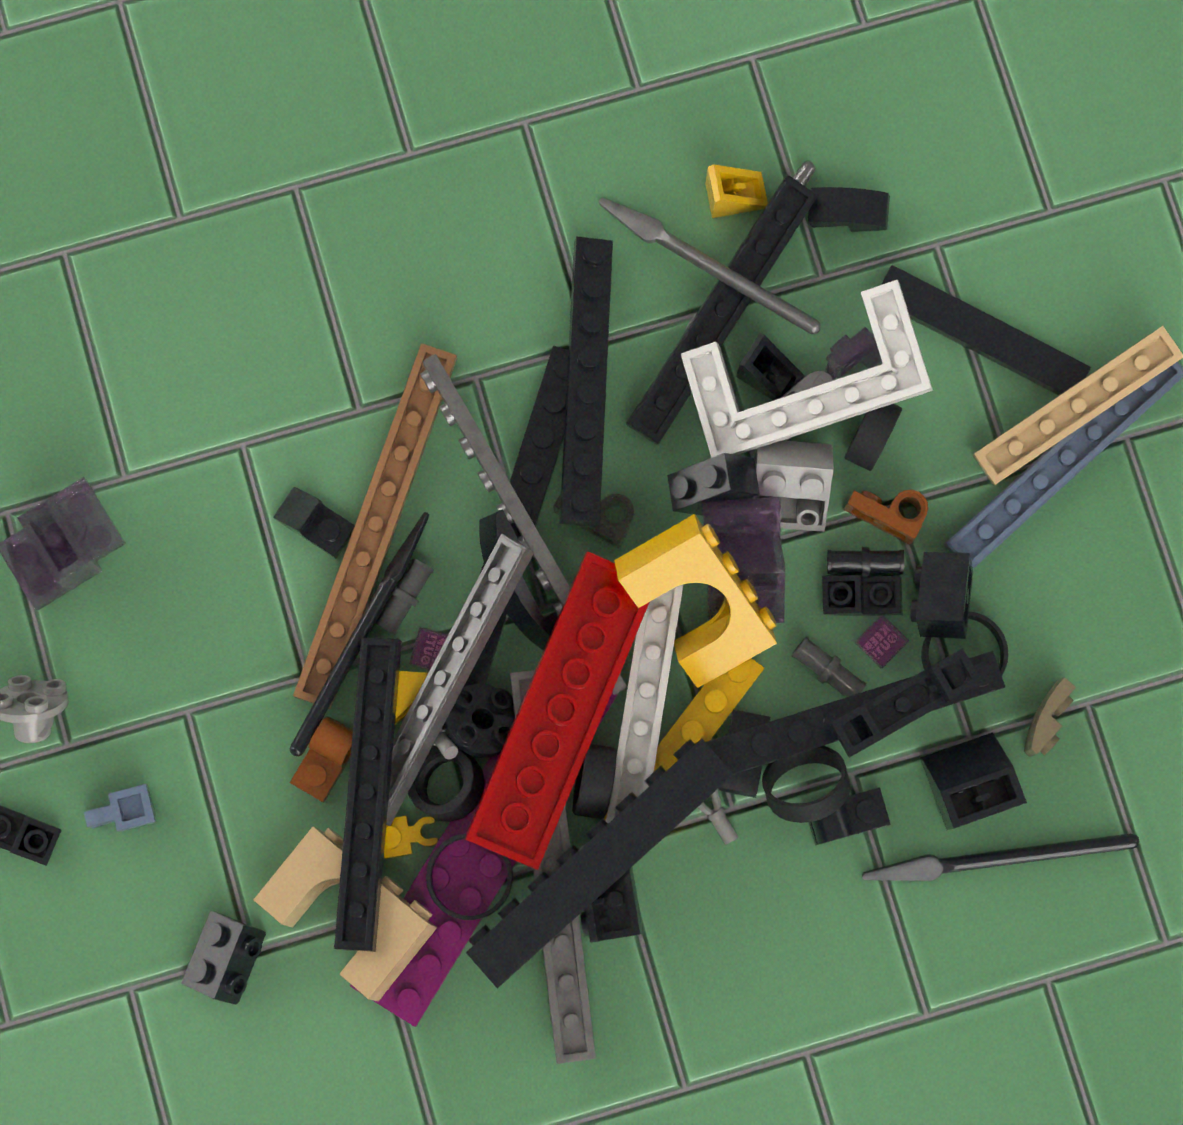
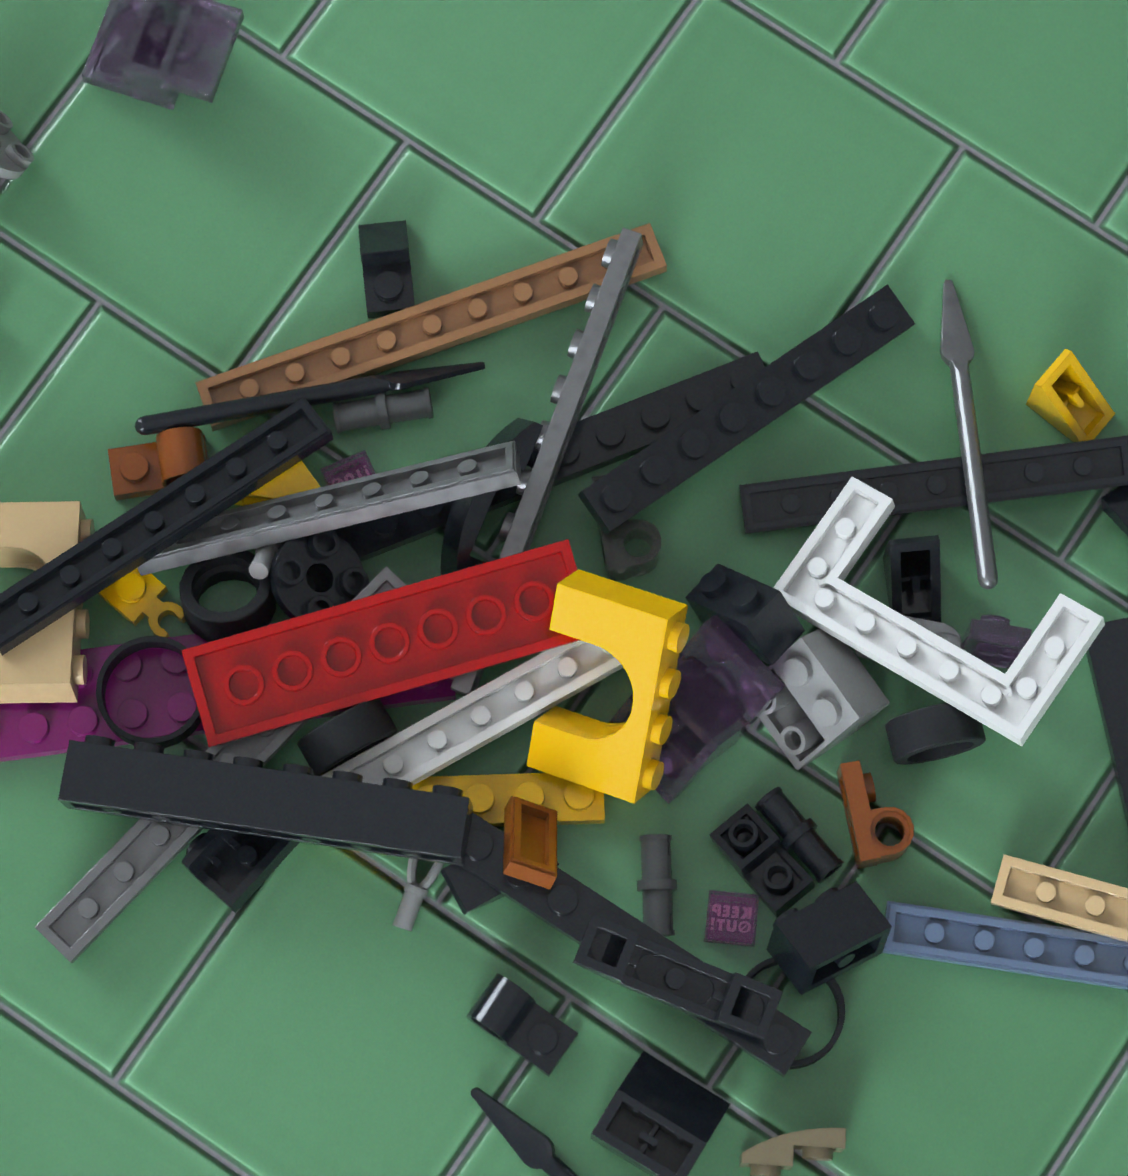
camera: 50 degrees right, 5 degrees down
black tyre [762,746,850,823] -> none
none -> dark orange tile [503,796,557,889]

